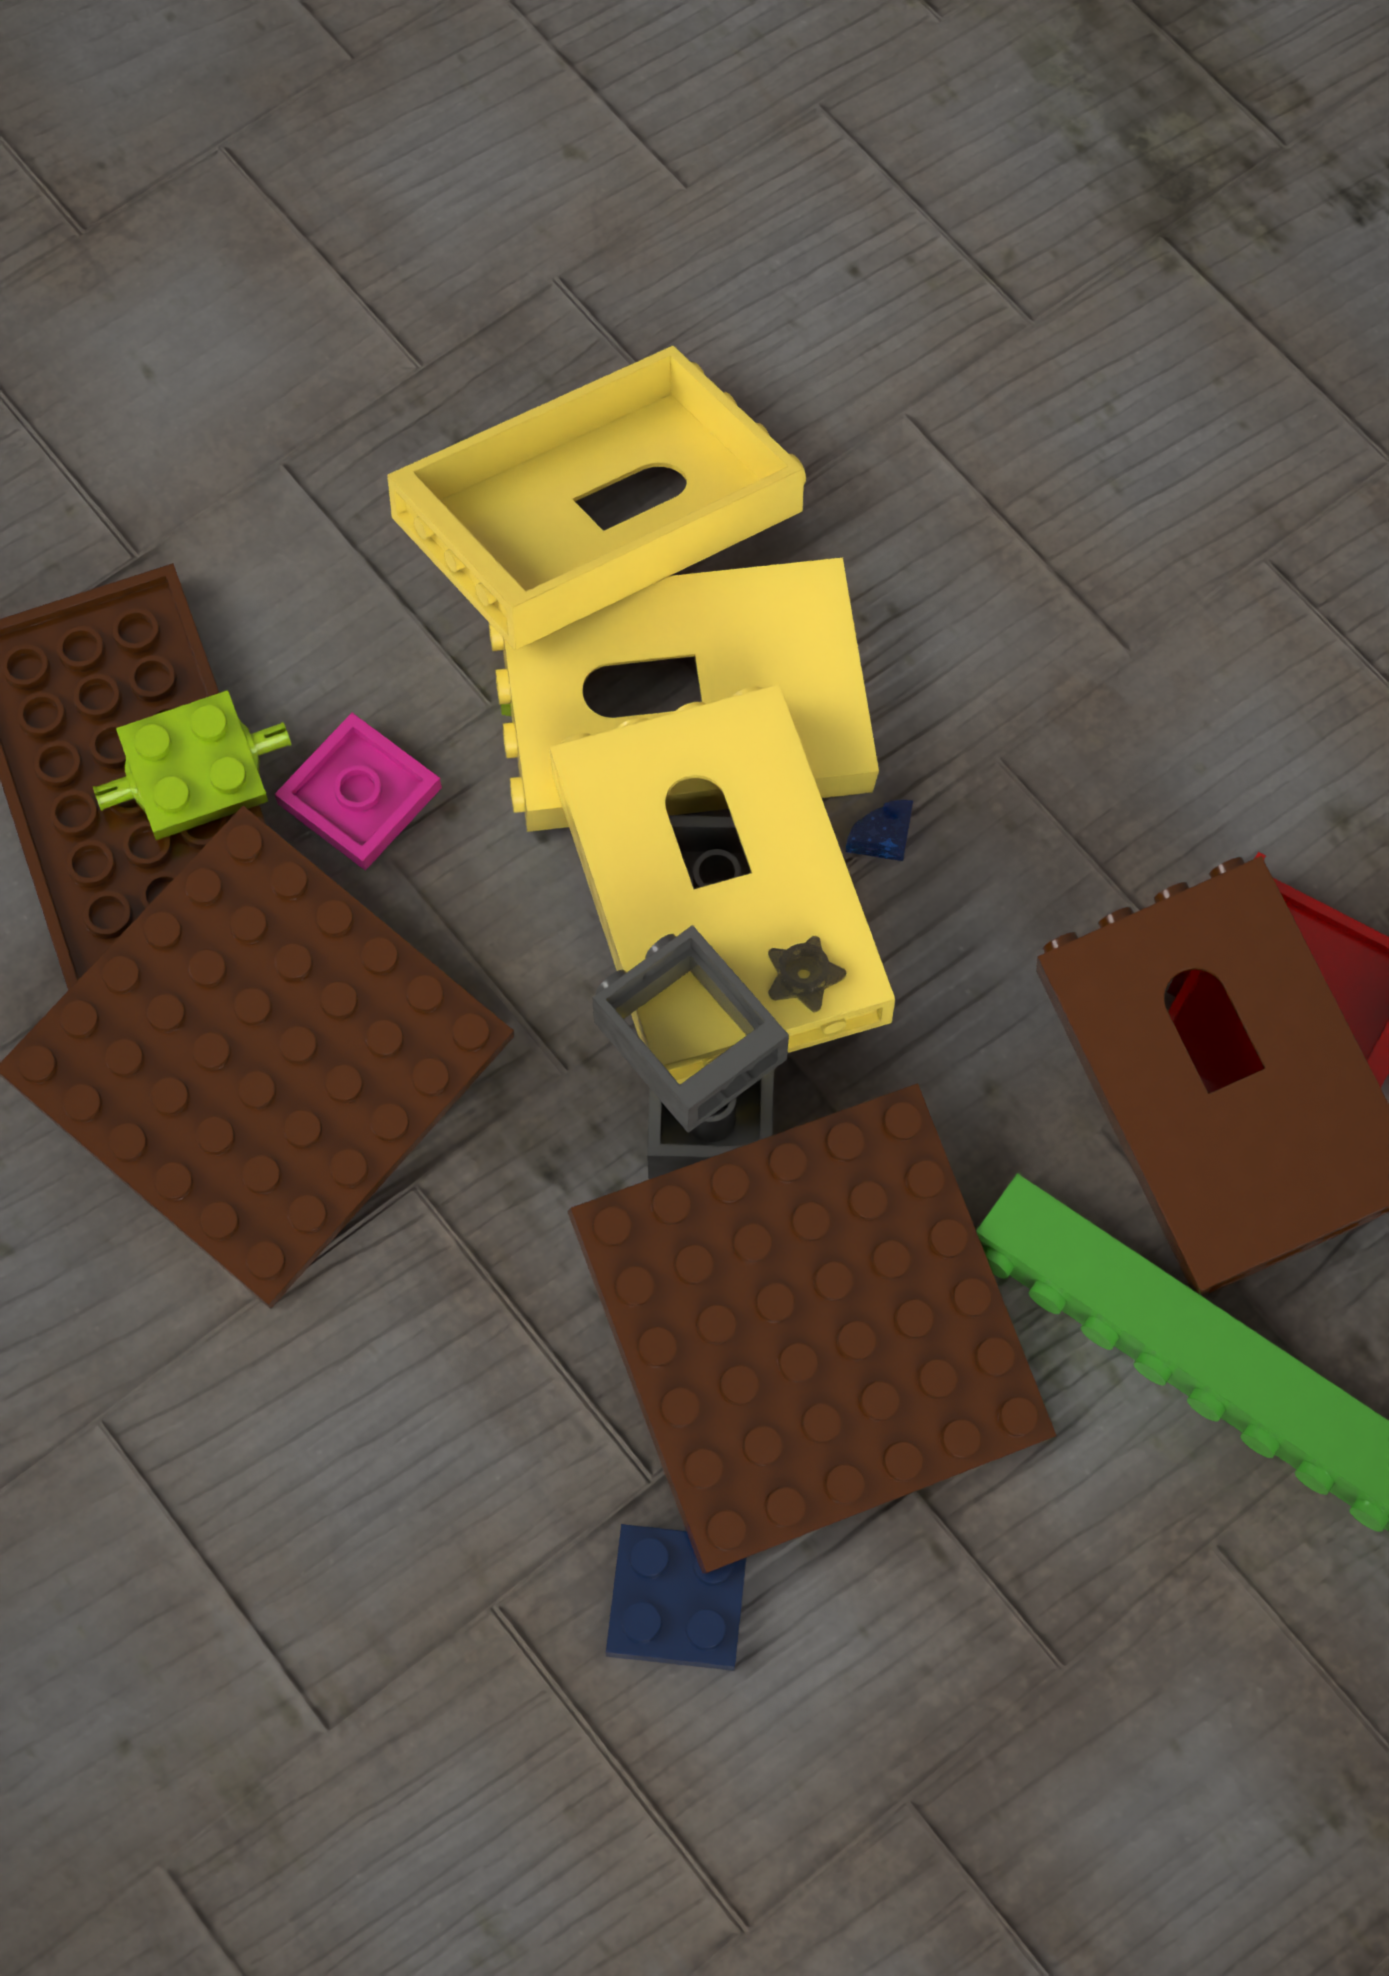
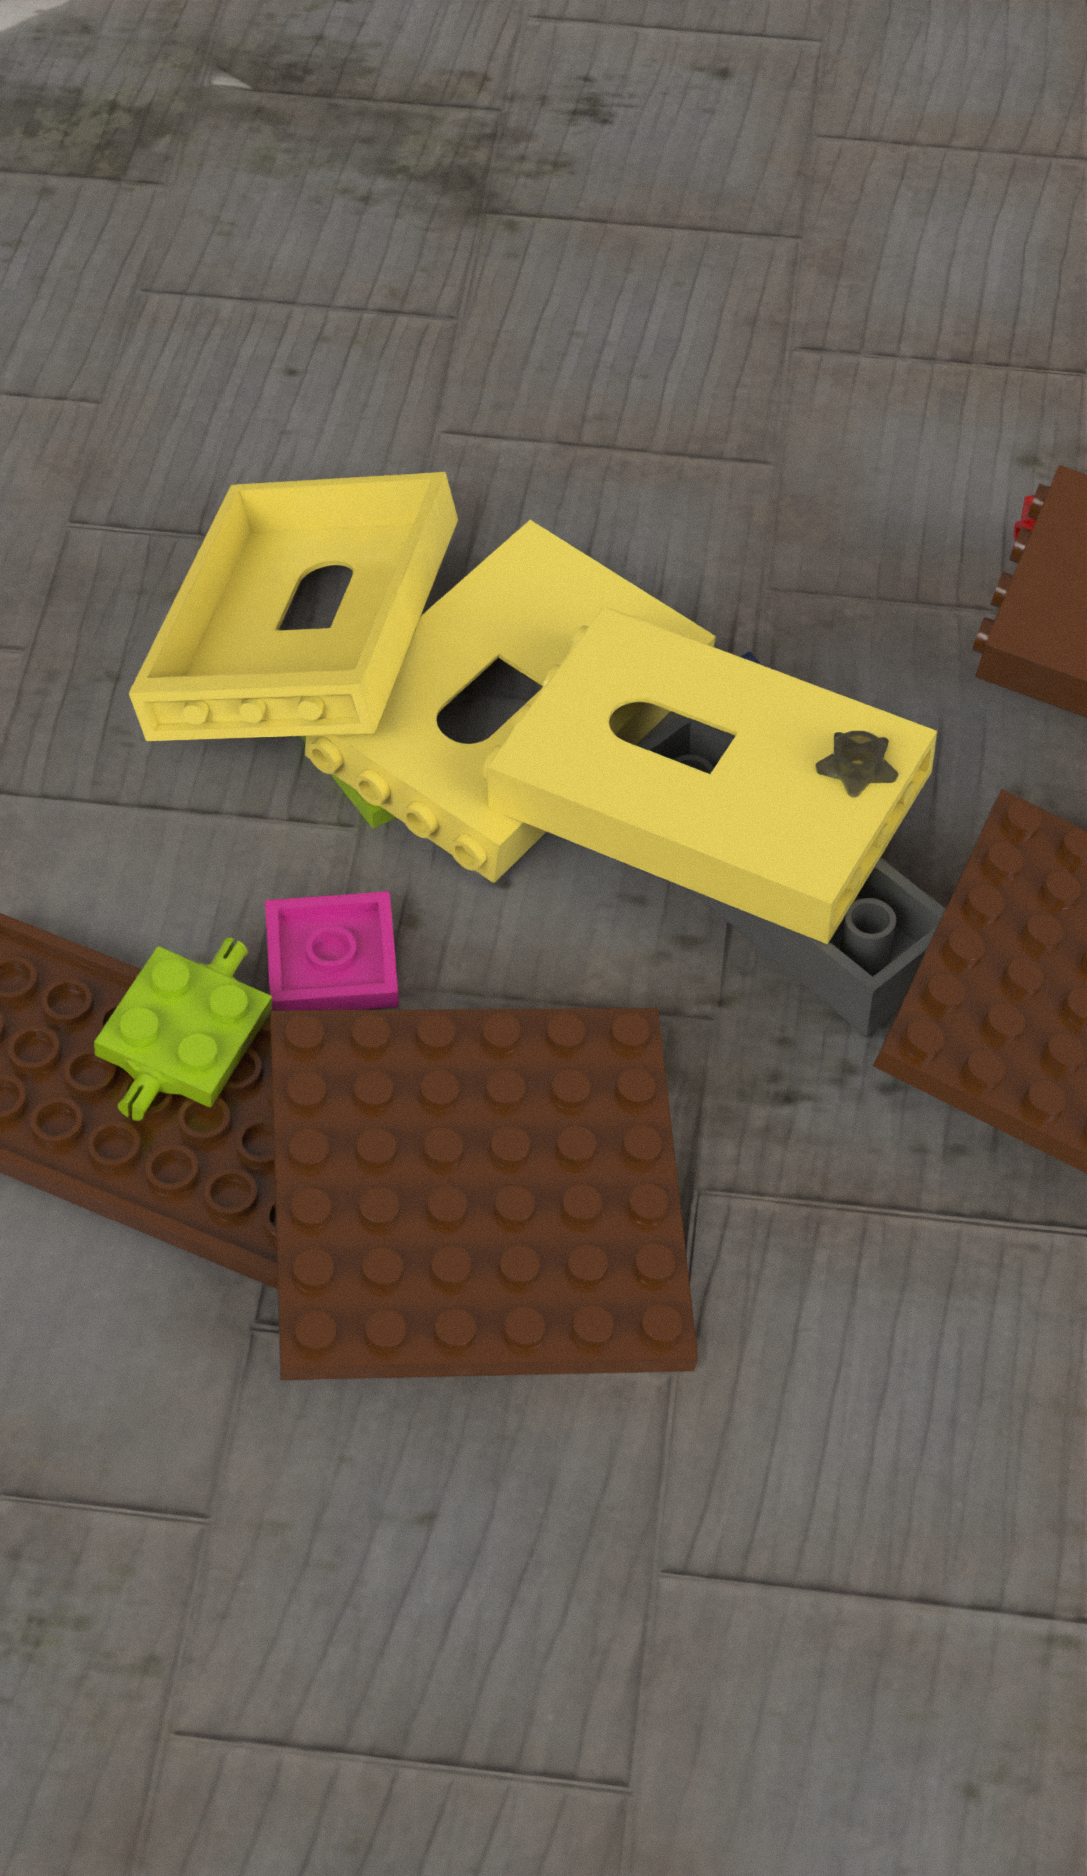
camera: 45 degrees left, 15 degrees down
dark grey window [592,925,789,1133] -> none

